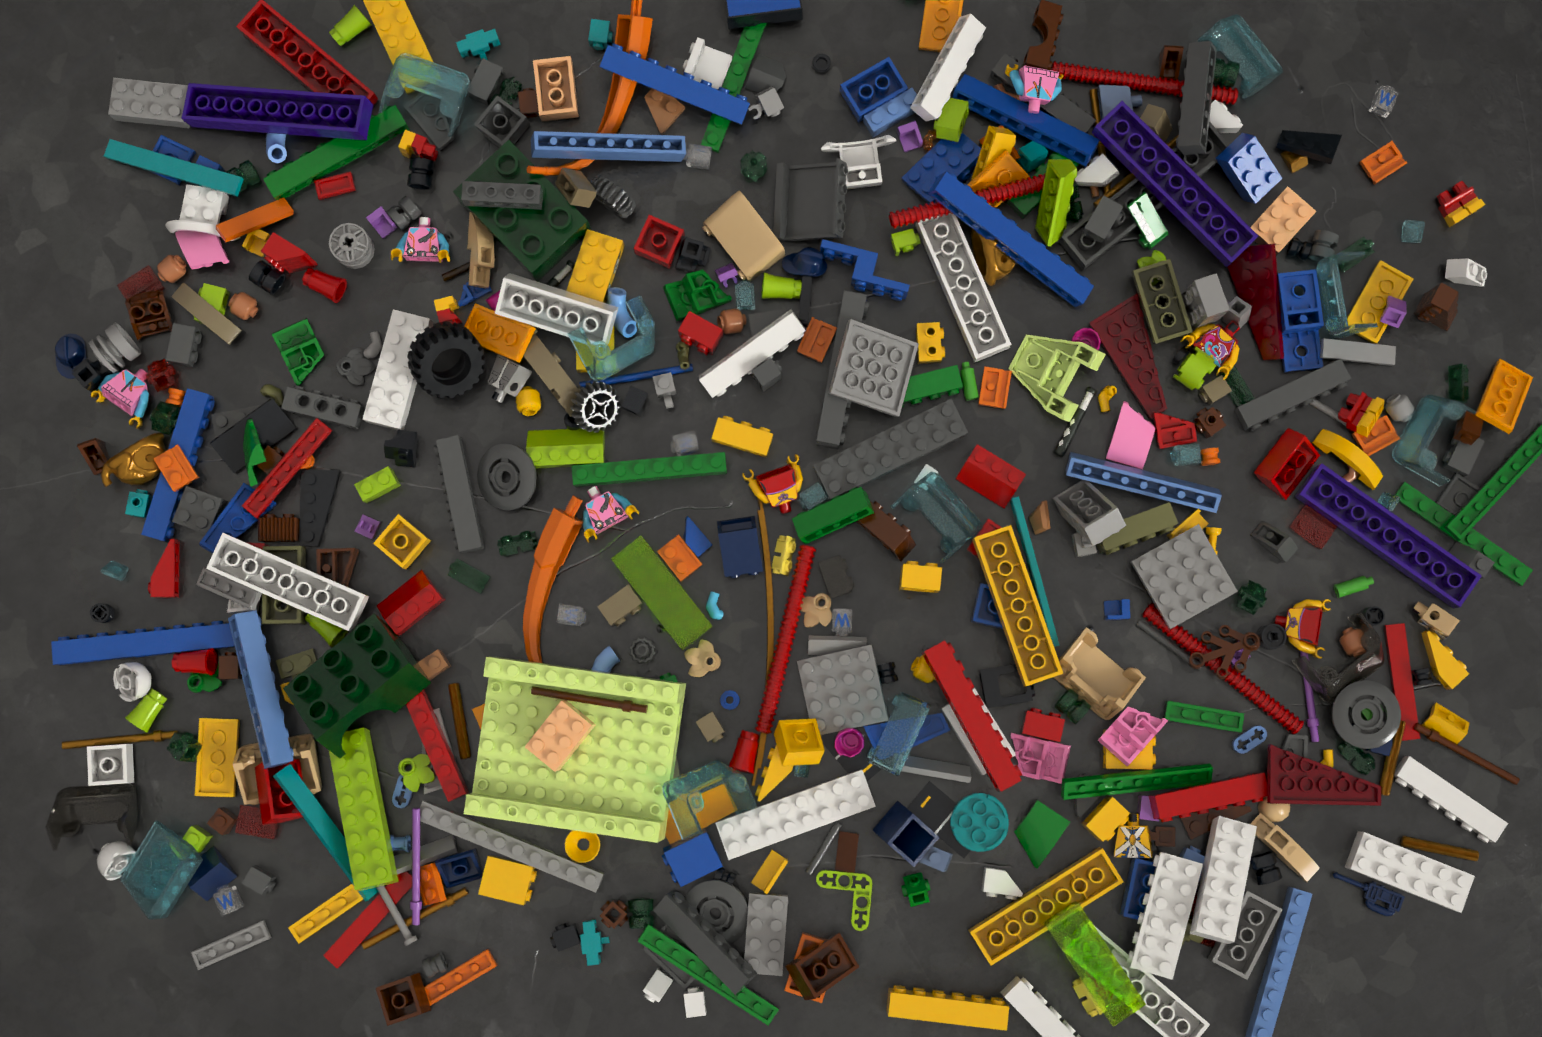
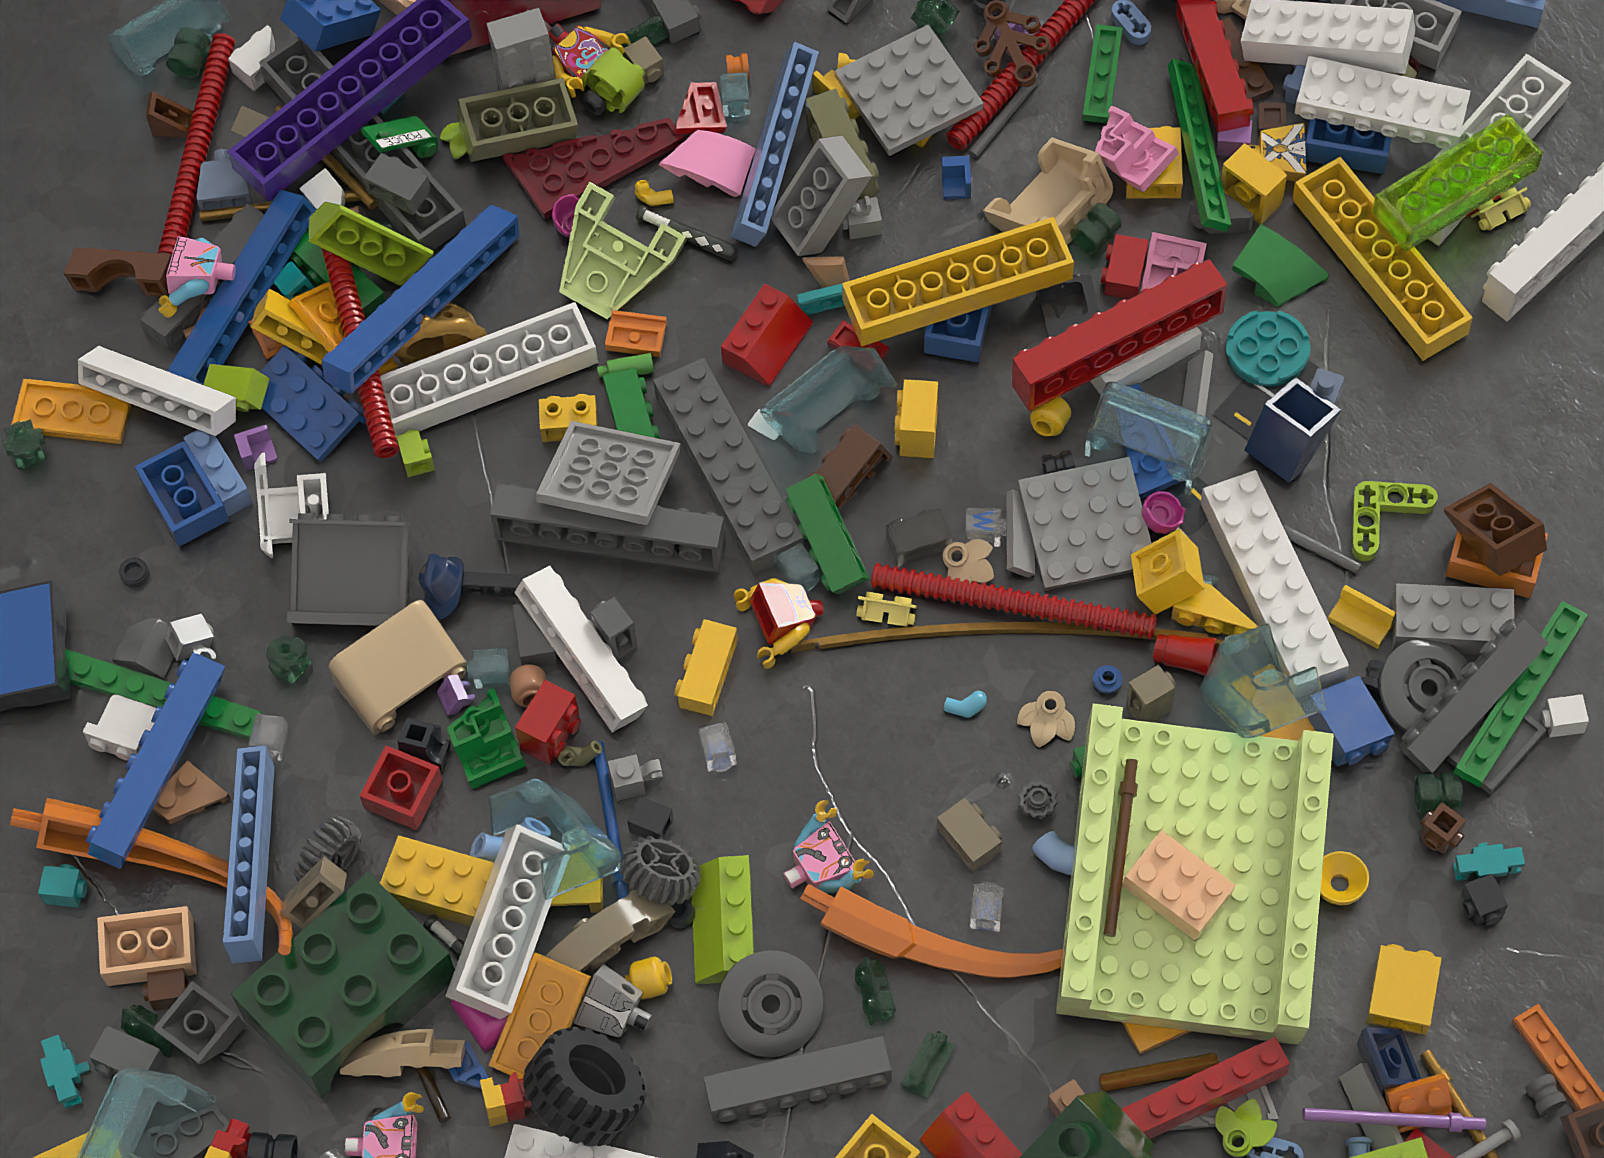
camera: 90 degrees left, 20 degrees down
light grey brick [420,800,605,893] -> none
dark grey brick [461,181,543,210] -> none
green brick [572,452,727,487] -> none
clear neon green brick [611,535,713,651] -> none
white slope [643,967,674,1003] -> none
orange plate [657,534,703,581] -> none
blue slope [683,516,712,557] -> none
dark blue slope [717,516,763,578] -> none
lime plant [761,272,802,299] -> none
orange plate [797,317,837,363] -> none
blue bracket [820,239,910,301] -> none
reddish brown slope [835,831,859,873] -> none
yellow brick [886,985,1009,1031] -> none
green brick [901,872,930,907] -> none
clear orange arm [922,130,937,151] -> none
white slope [982,867,1023,900] -> none
dark grey brick [1176,40,1217,155] -> none
reddish brown brick [1193,407,1227,439] -> none

